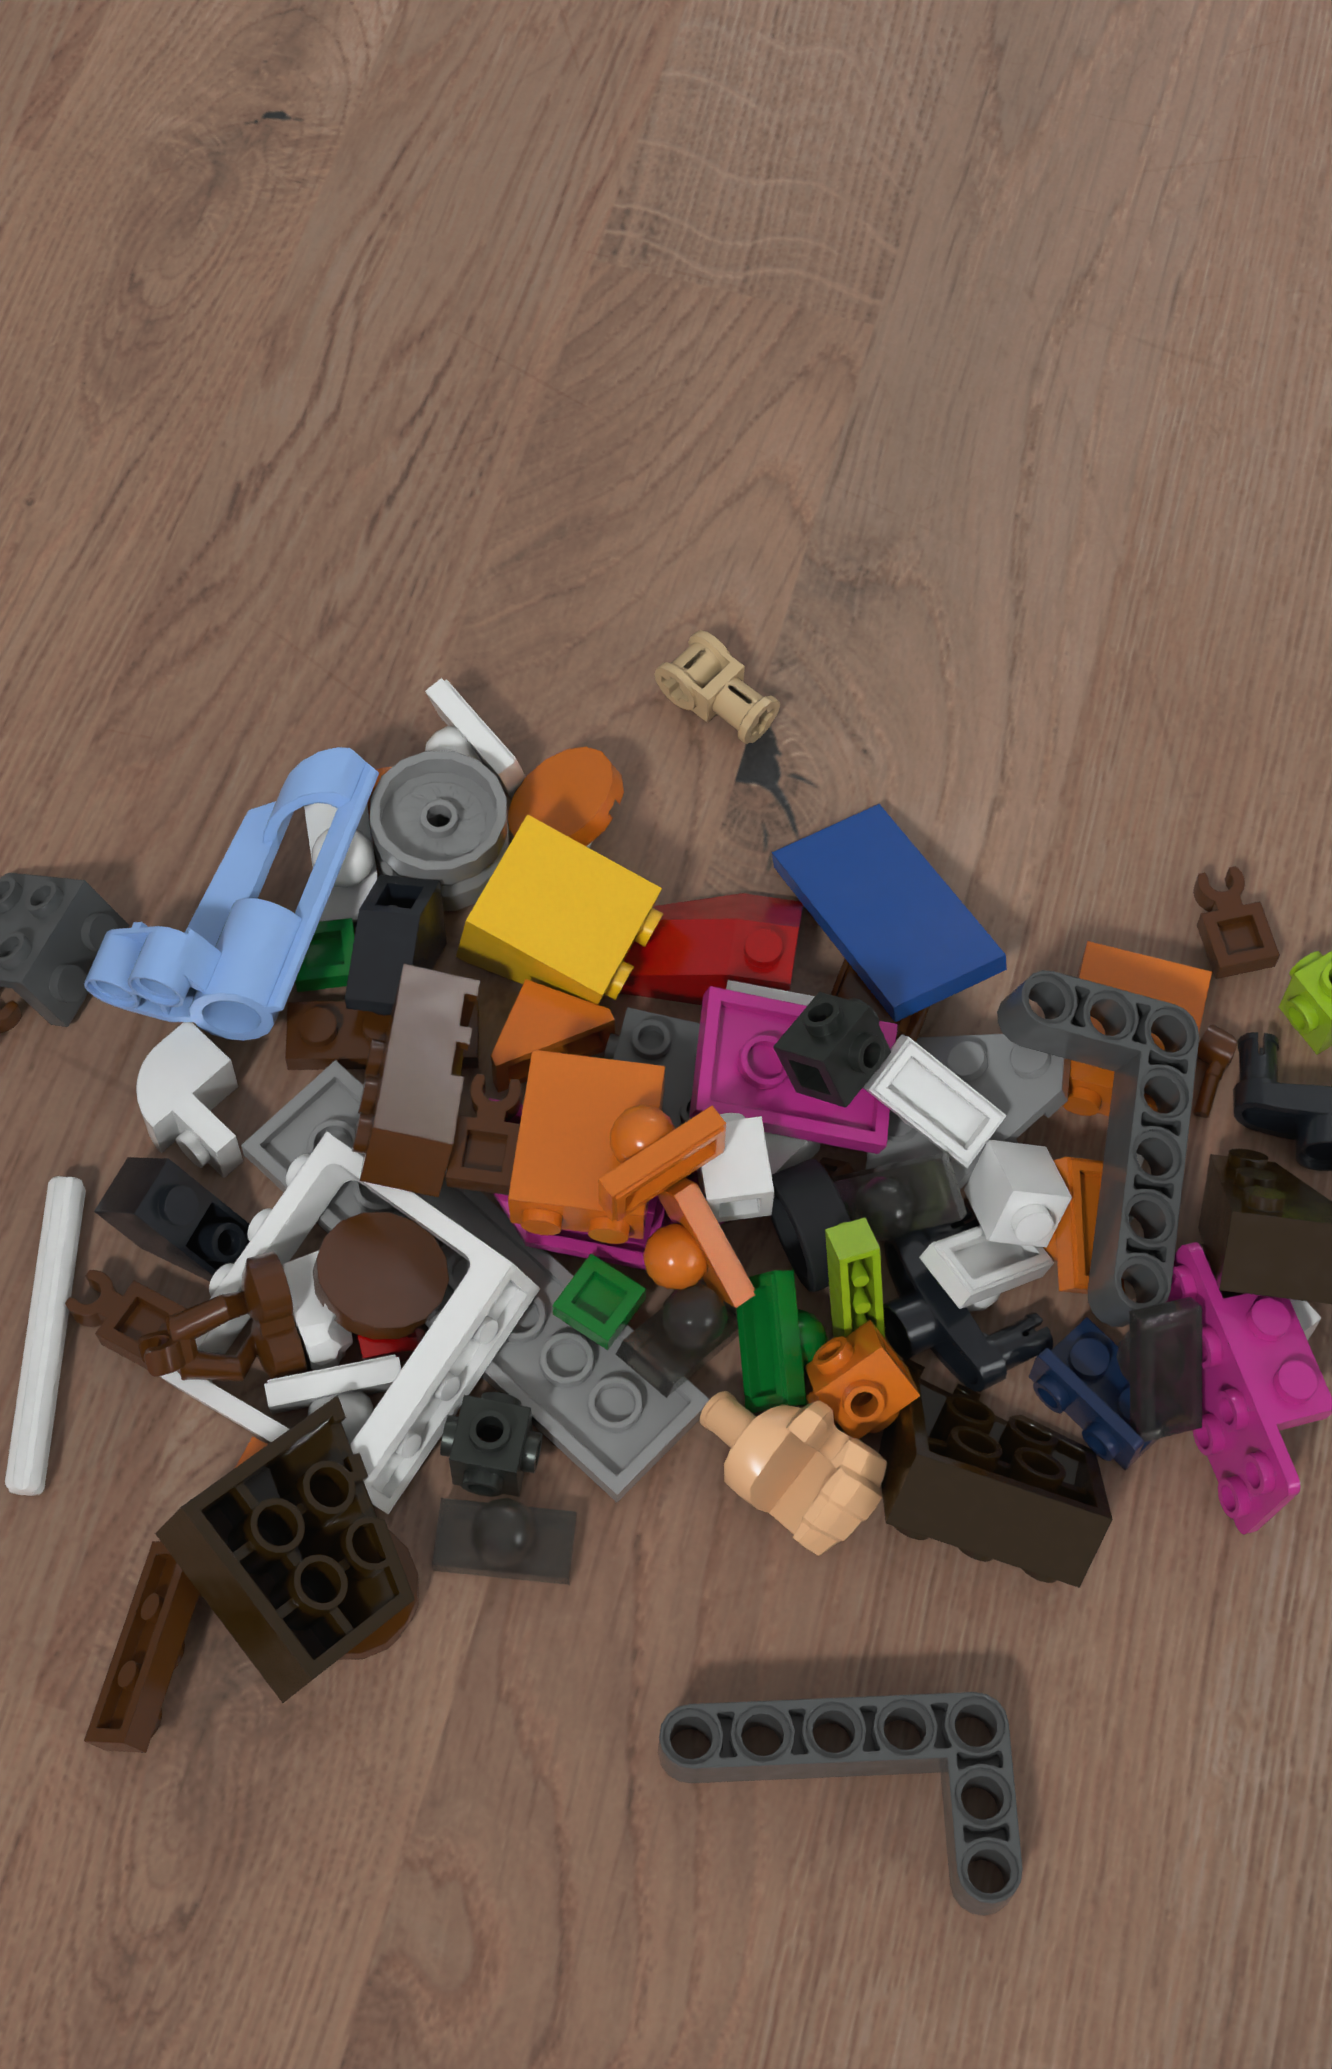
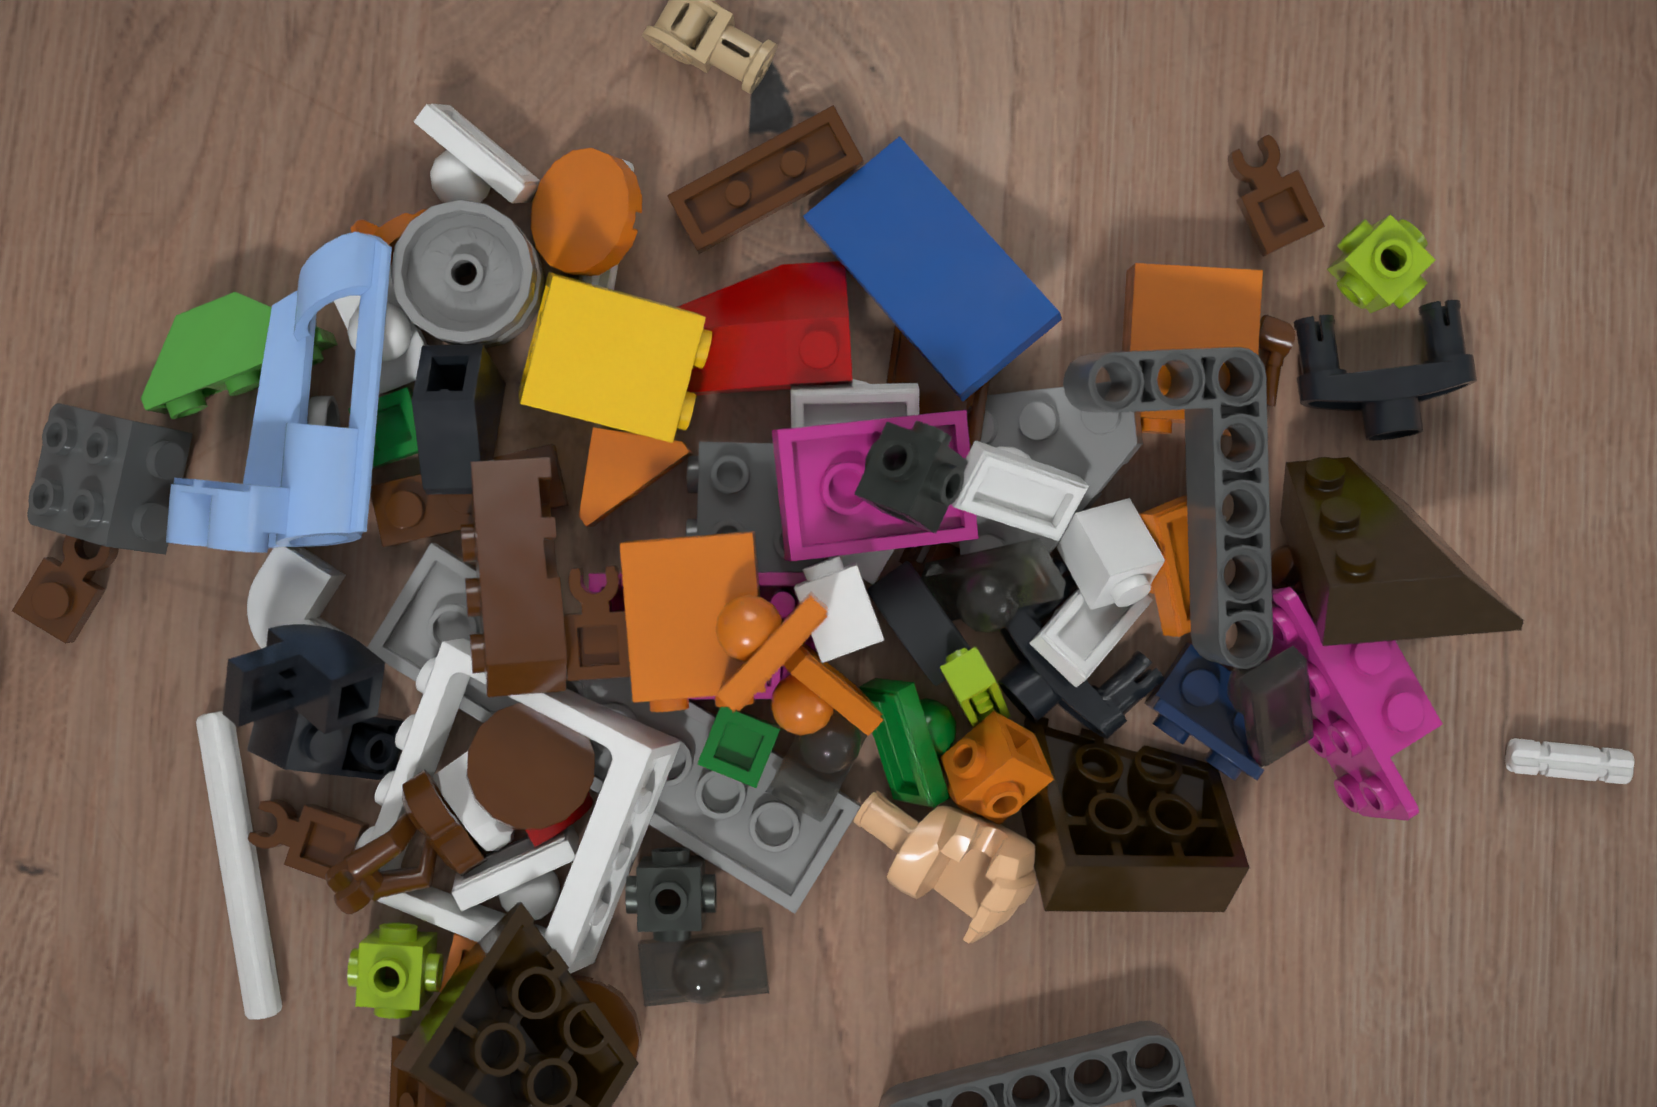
camera: 15 degrees left, 25 degrees up
none -> bright green slope [141,292,338,419]
none -> black brick [222,624,385,734]
none -> lime brick [347,922,444,1019]
none -> reddish brown plate [667,105,864,254]

